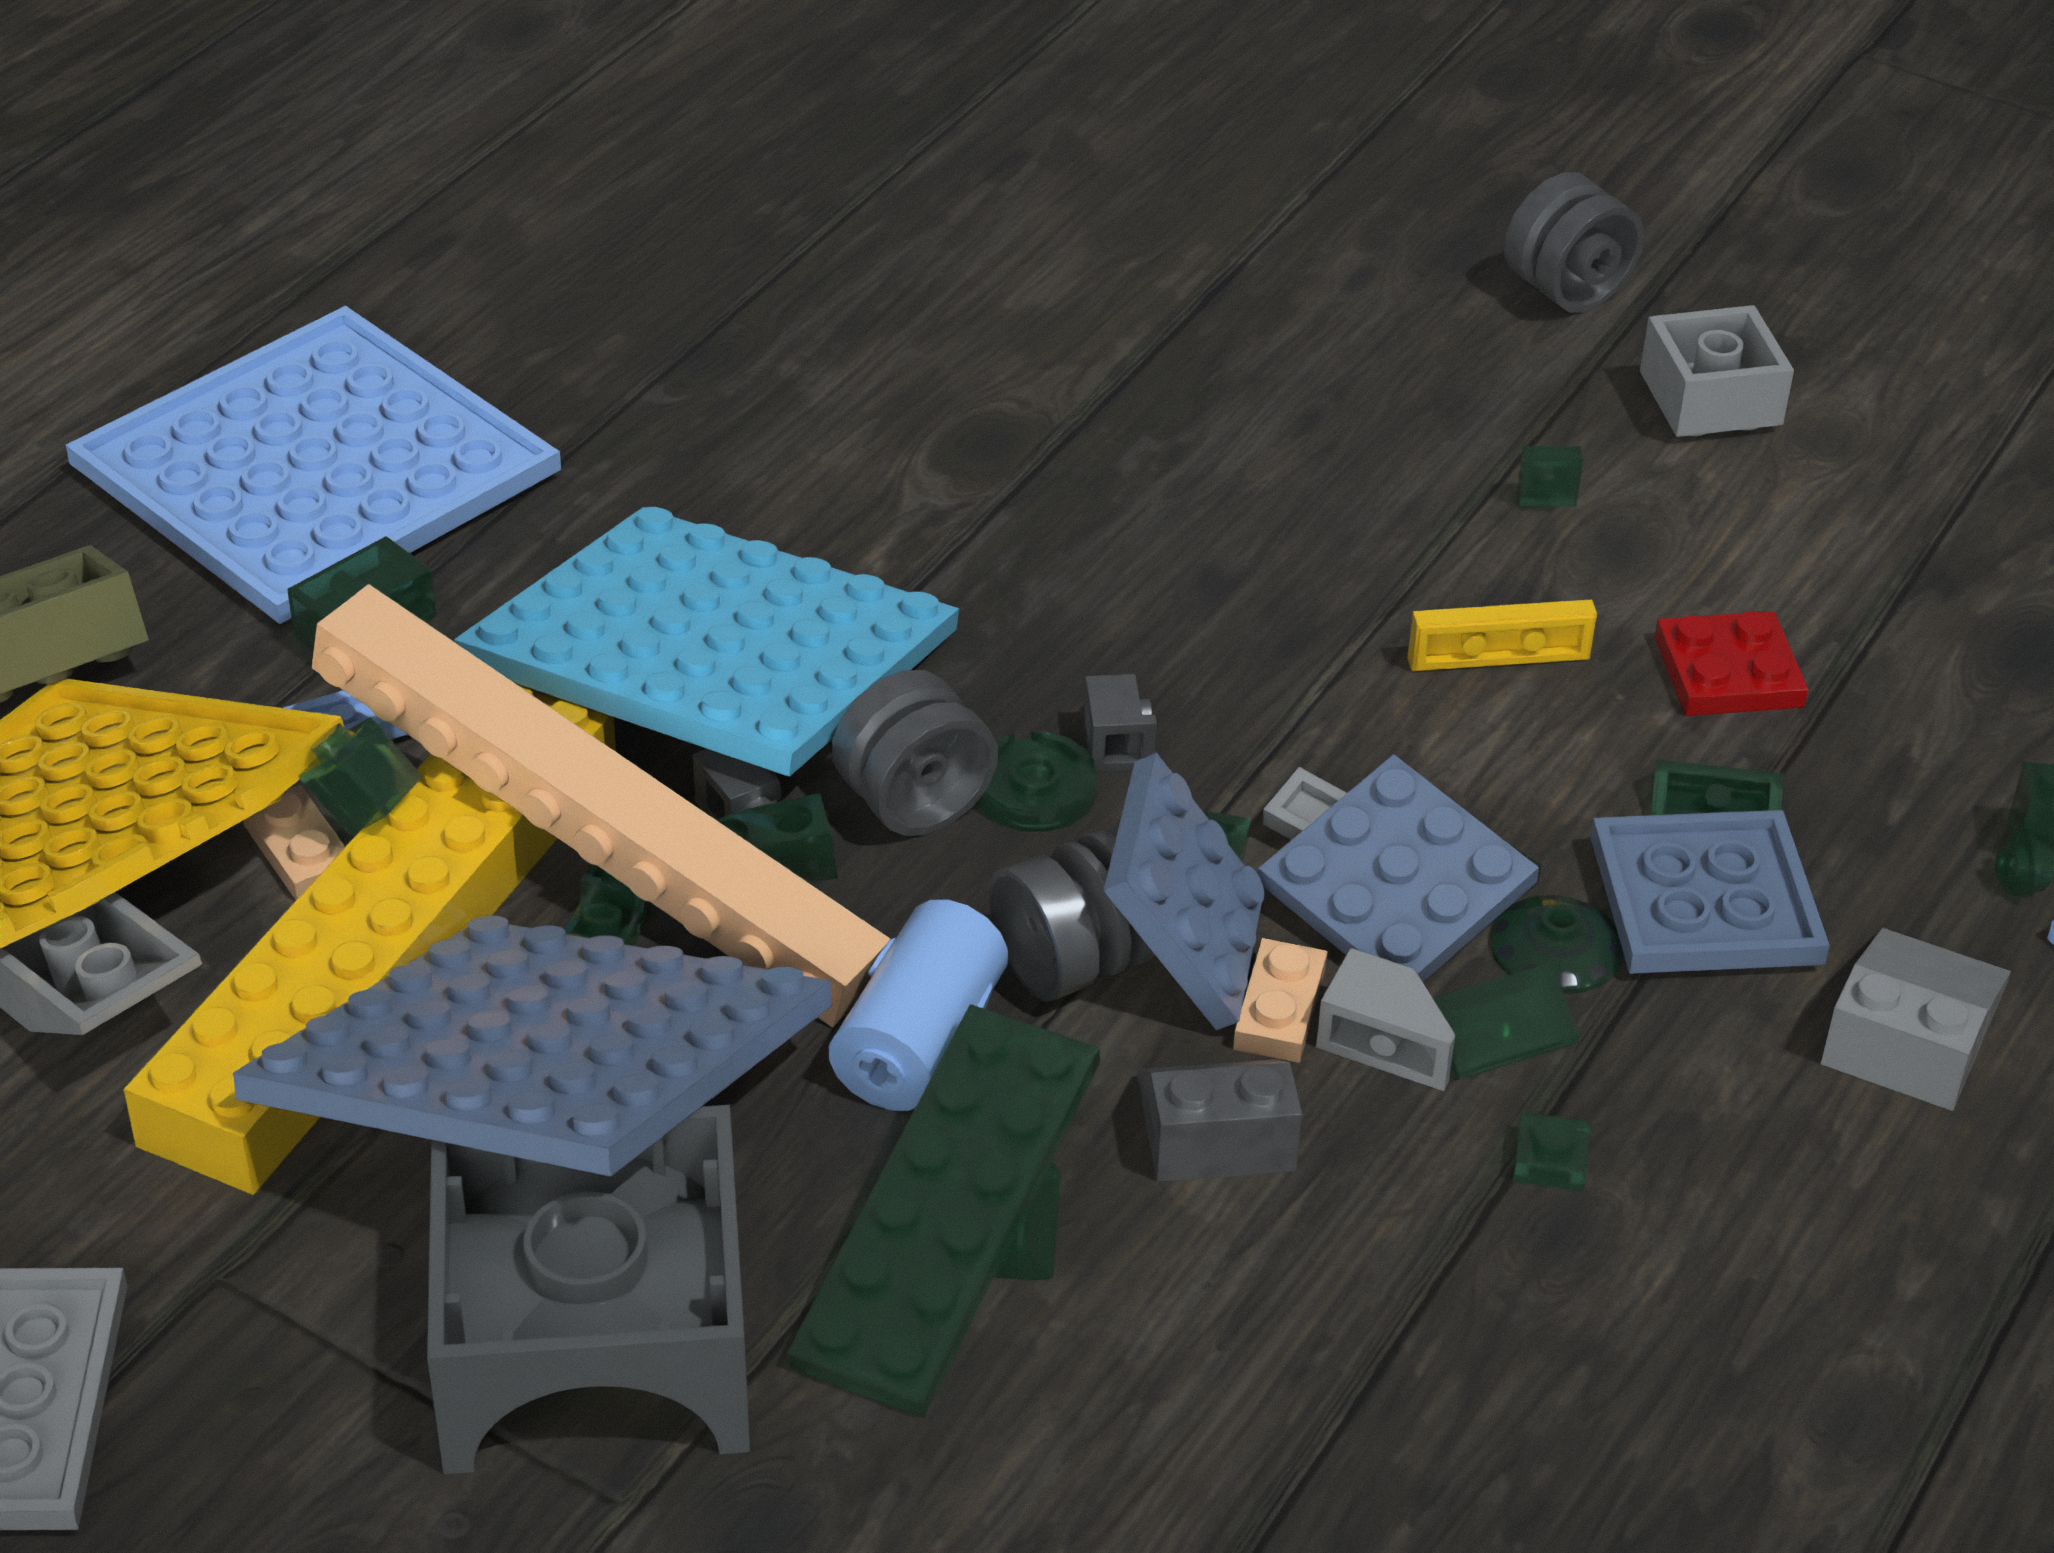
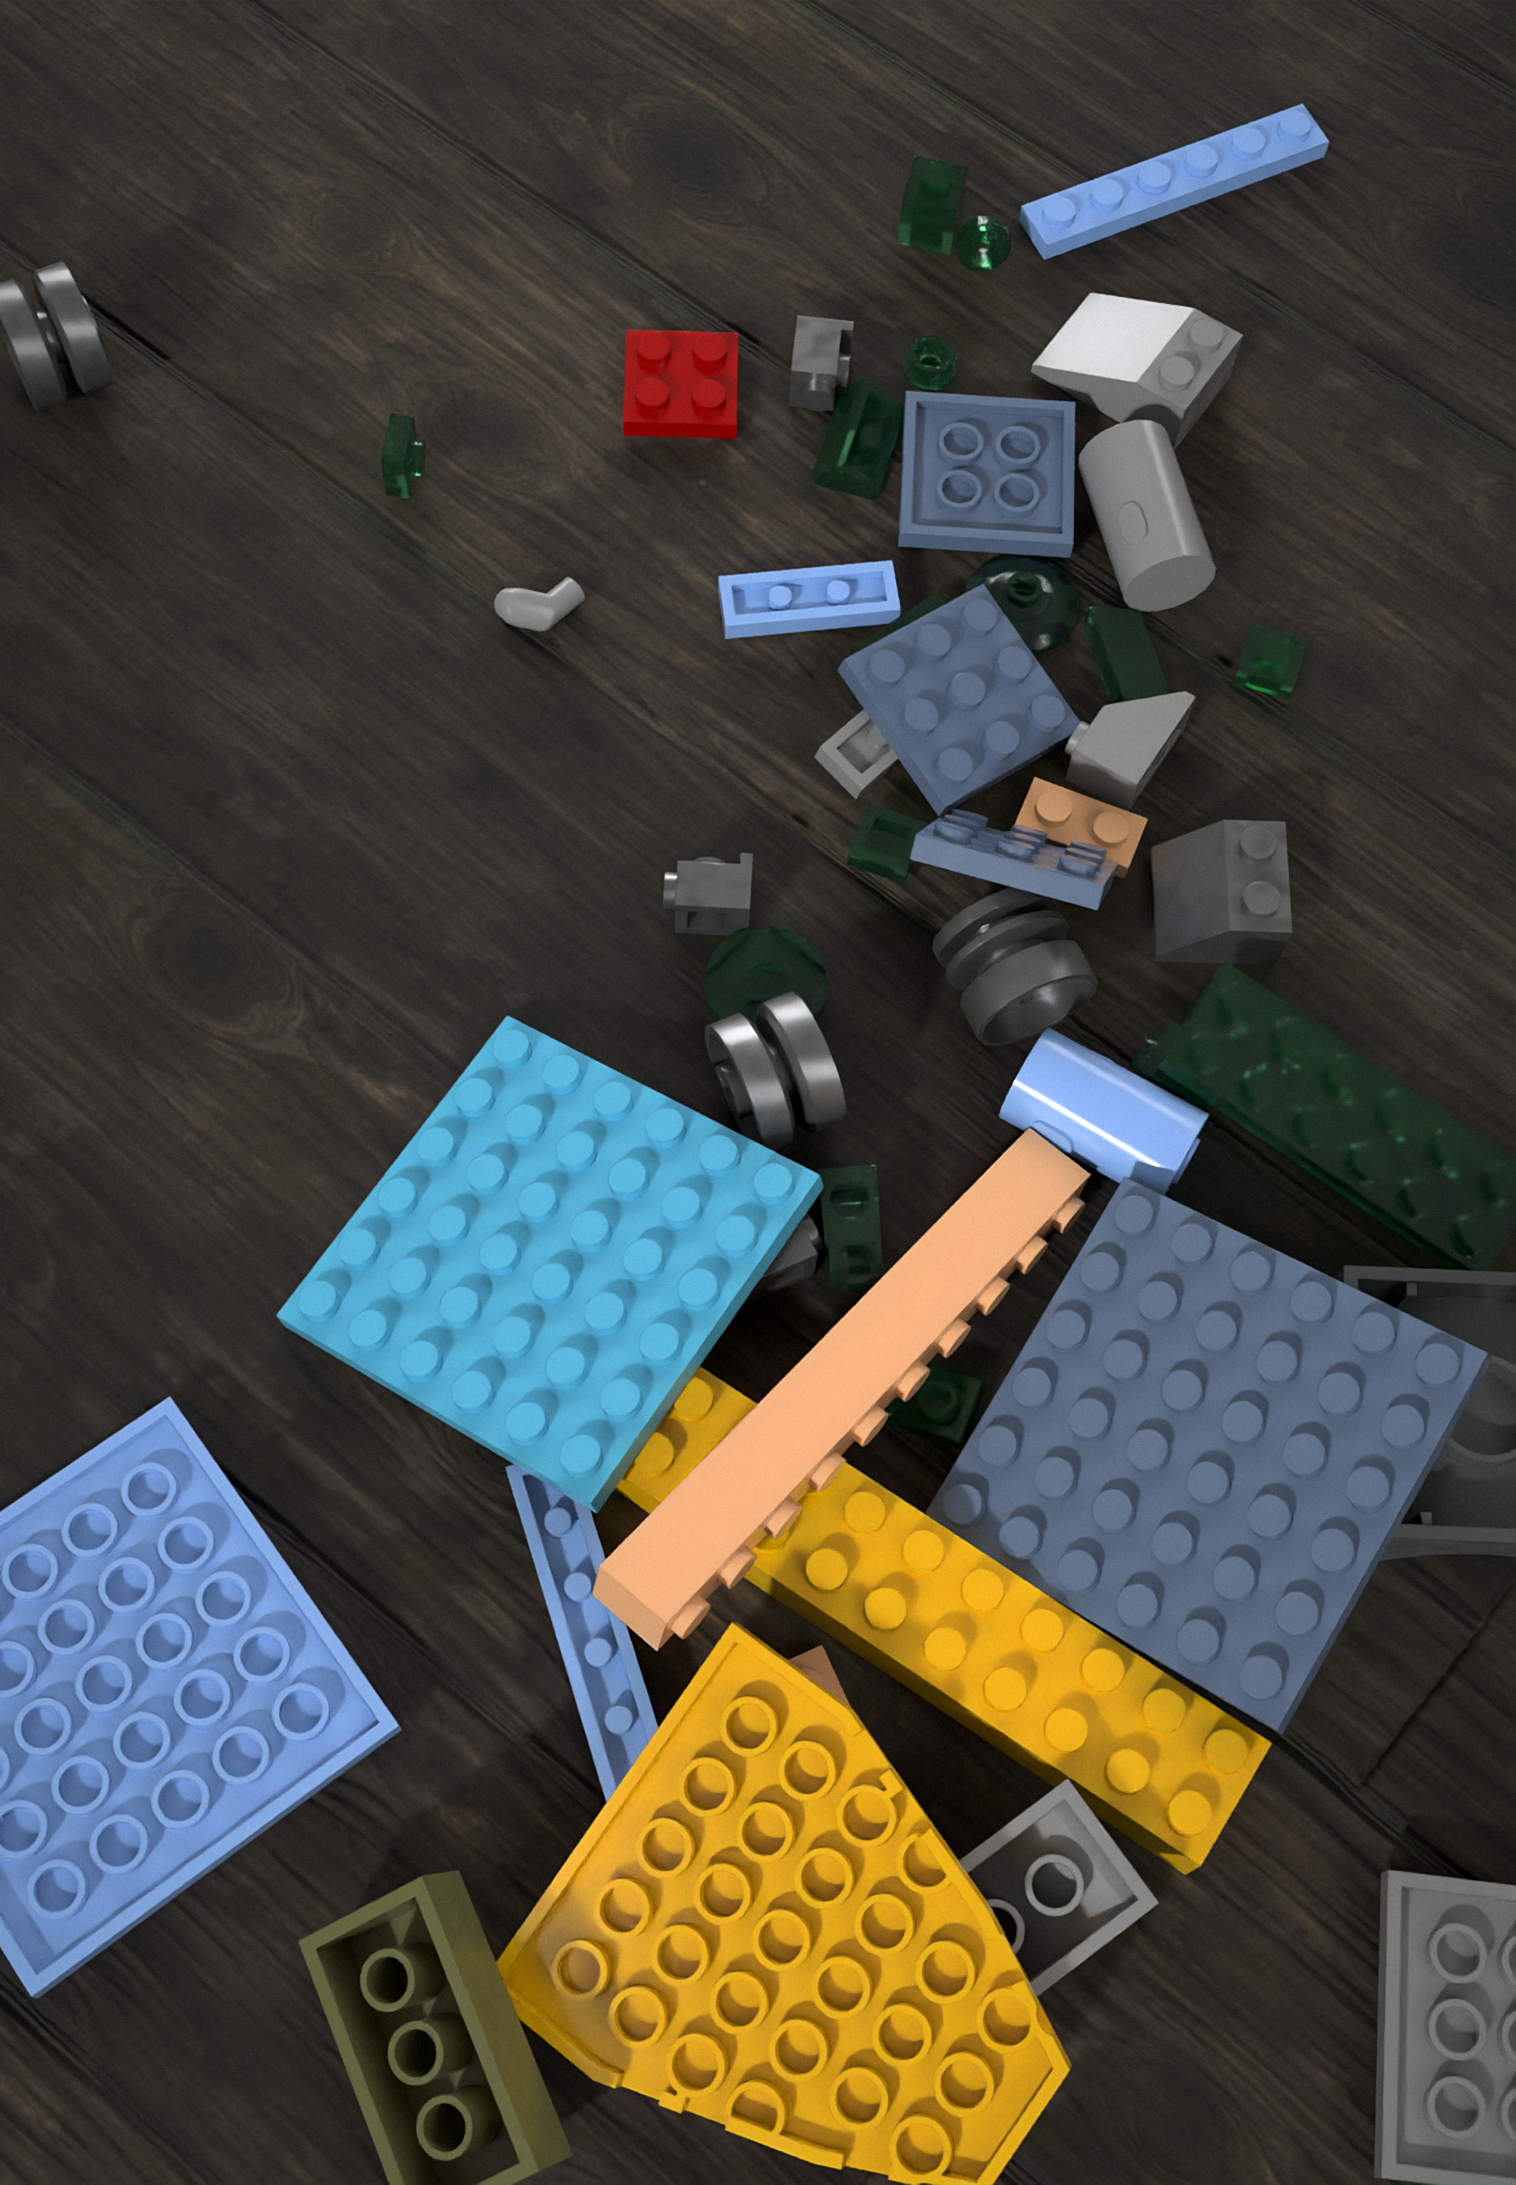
camera: 85 degrees left, 25 degrees up
clear green brick [287,536,437,651] -> none
clear green brick [298,717,423,835] -> none
yellow tile [1407,599,1597,671] -> none
light grey brick [1640,305,1794,437] -> none
none -> light grey arm [494,577,585,632]
none -> light blue plate [718,560,901,639]
none -> flat silver brick [789,316,854,411]
none -> clear green plate [902,335,958,391]
none -> light grey piece [1078,420,1216,611]

